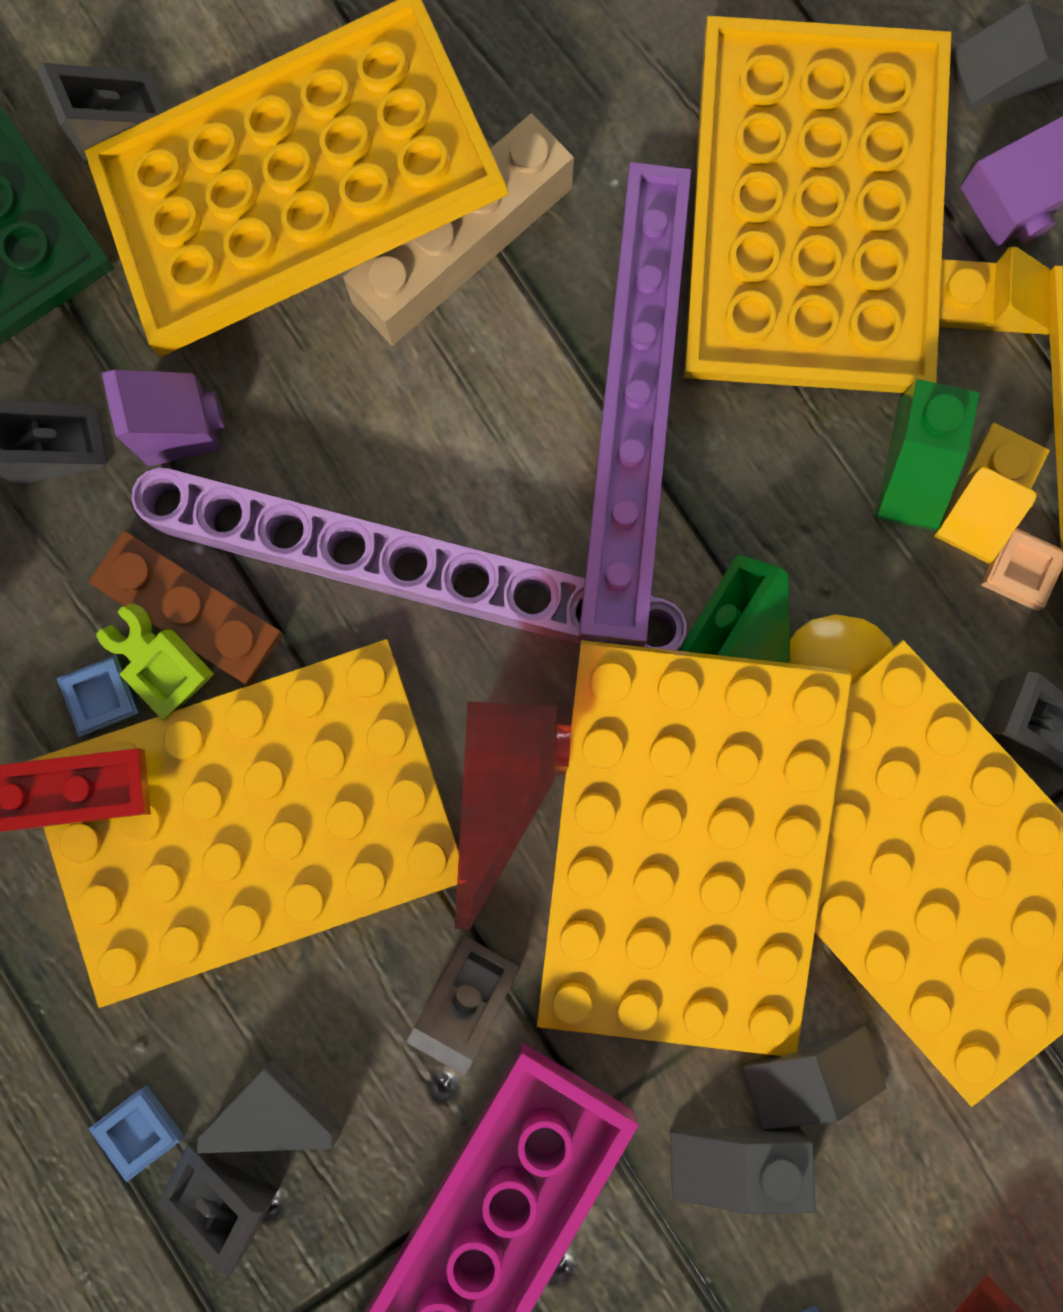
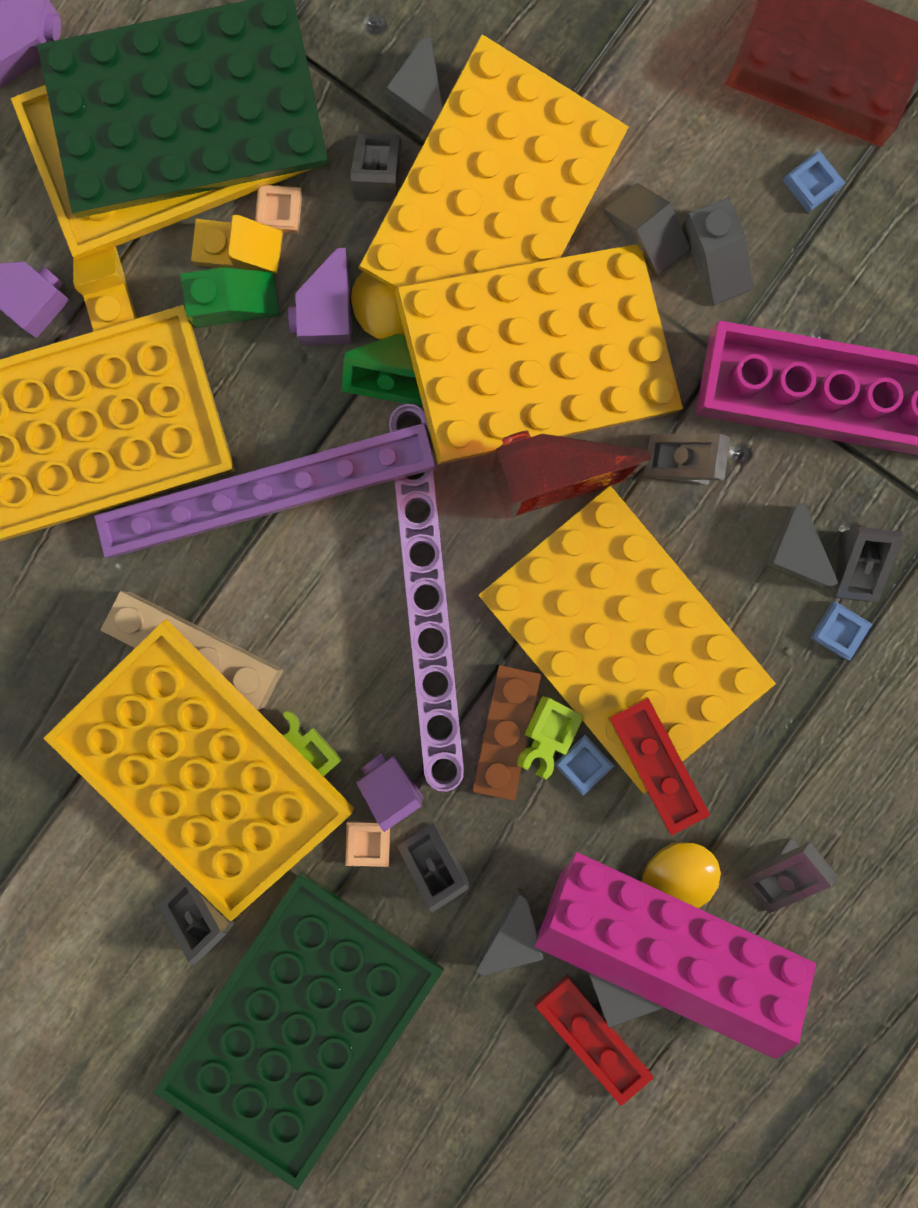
camera: 110 degrees left, 5 degrees up
none -> lime plate [282,710,342,776]
none -> medium lavender slope [288,248,353,345]
none -> light nougat tile [345,821,390,867]

